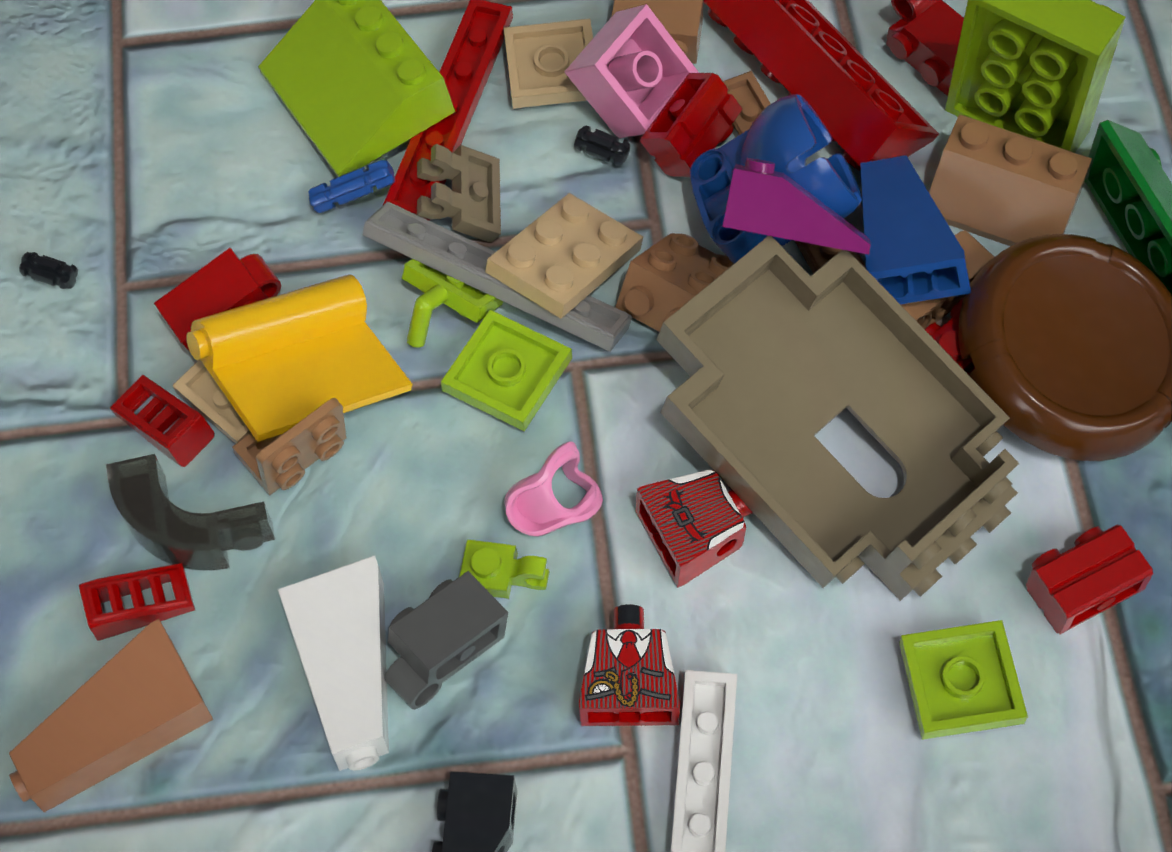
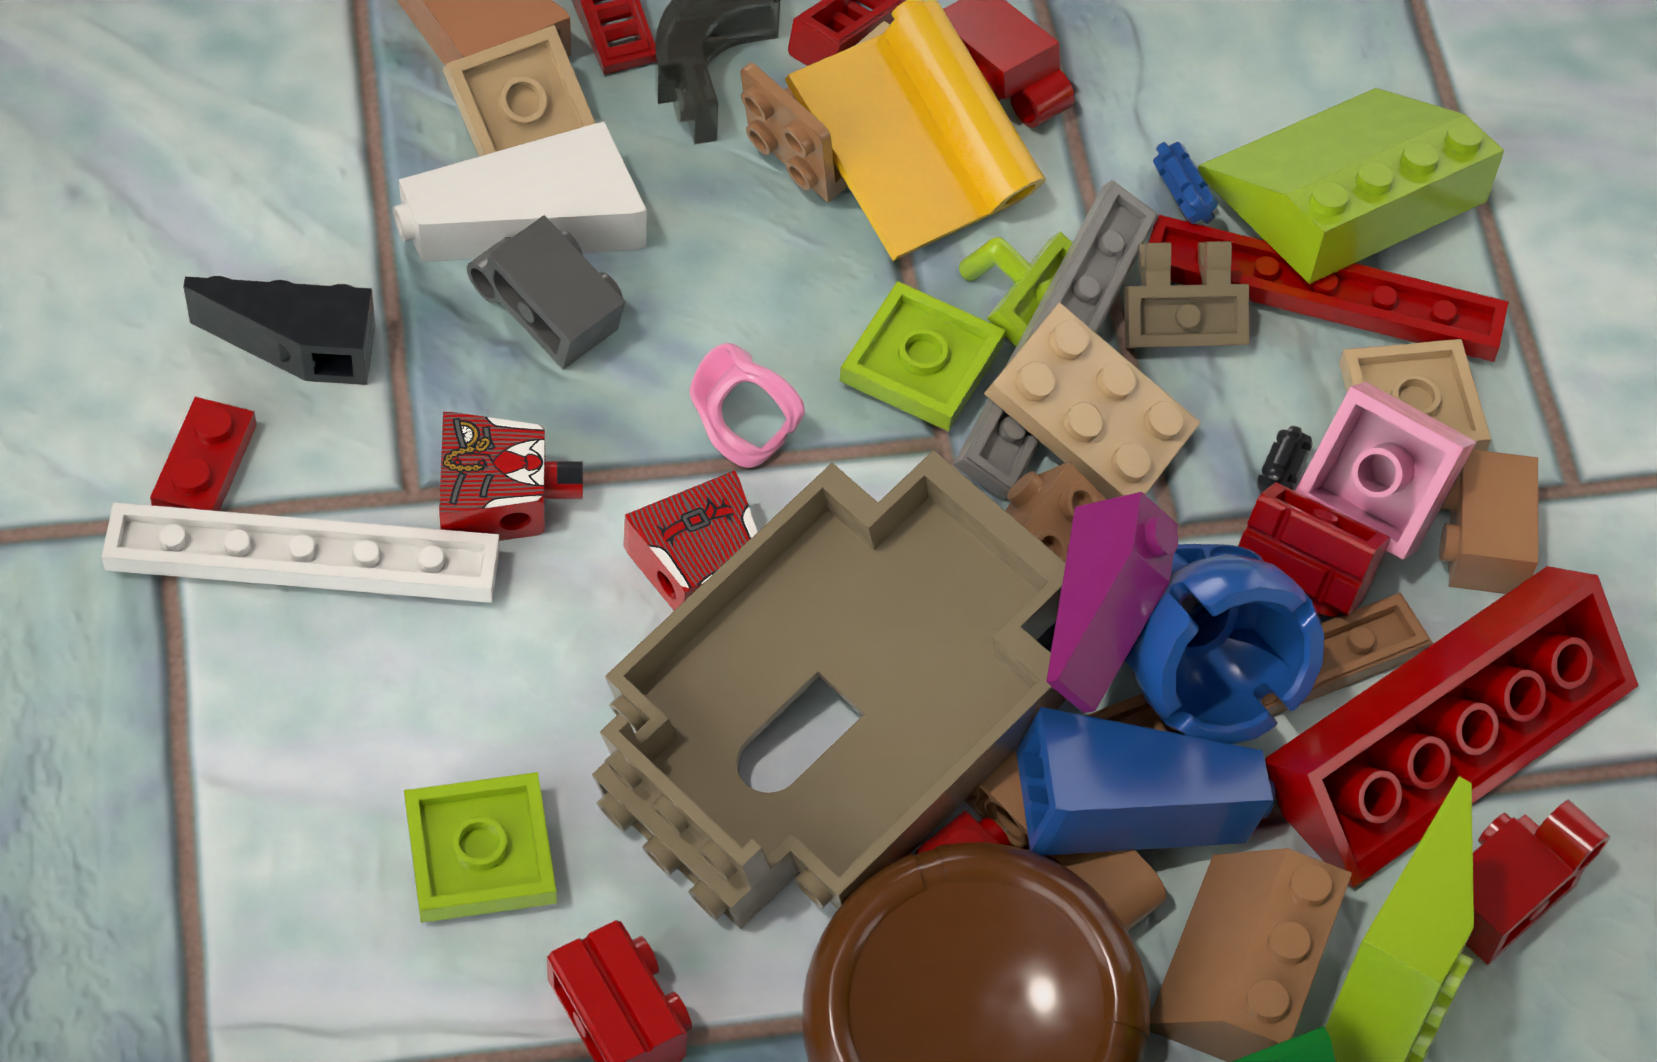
camera: 80 degrees right, 5 degrees down
lime plate [459,540,550,599] -> none
none -> tan plate [442,25,596,156]

